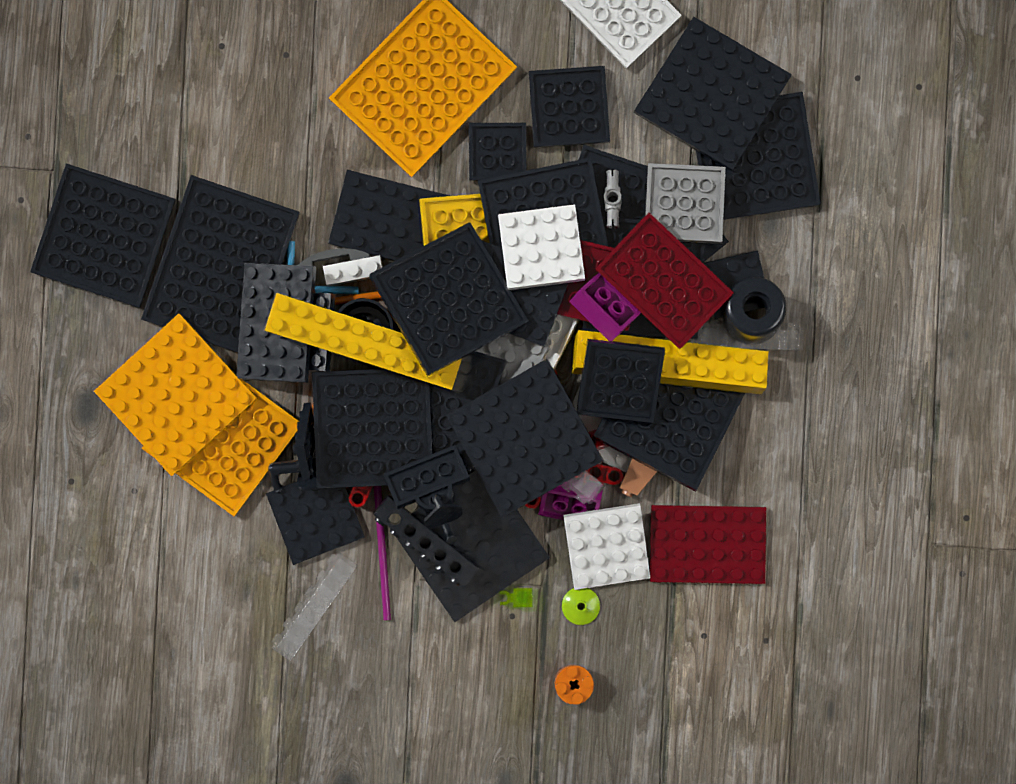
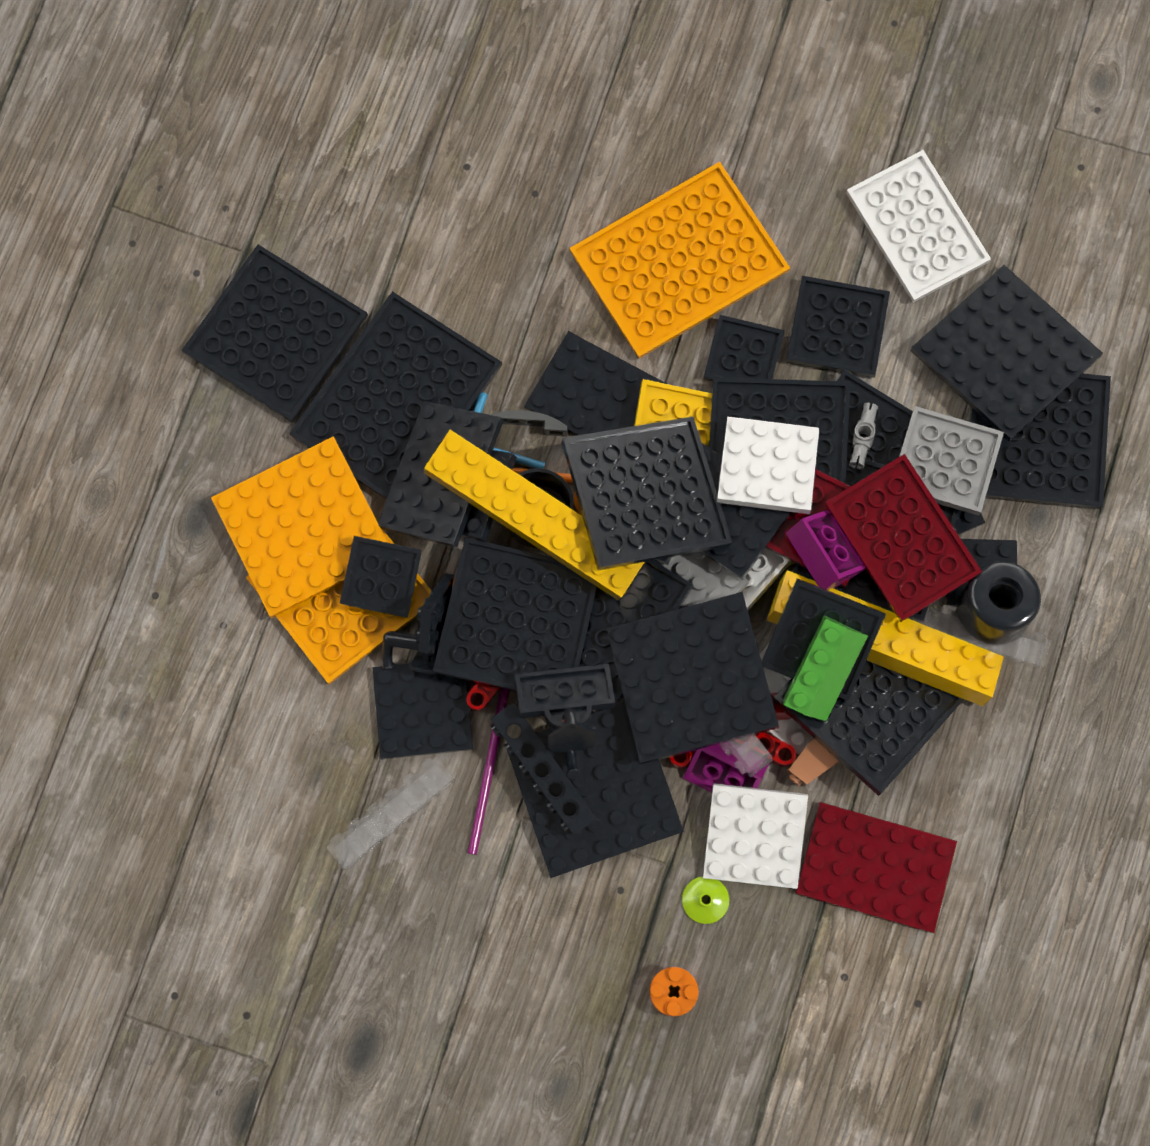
camera: 25 degrees right, 10 degrees down
white brick [323,255,383,286] -> none
clear neon green plate [500,588,533,608] -> none
none -> black plate [339,536,422,618]
none -> bright green slope [783,615,868,721]

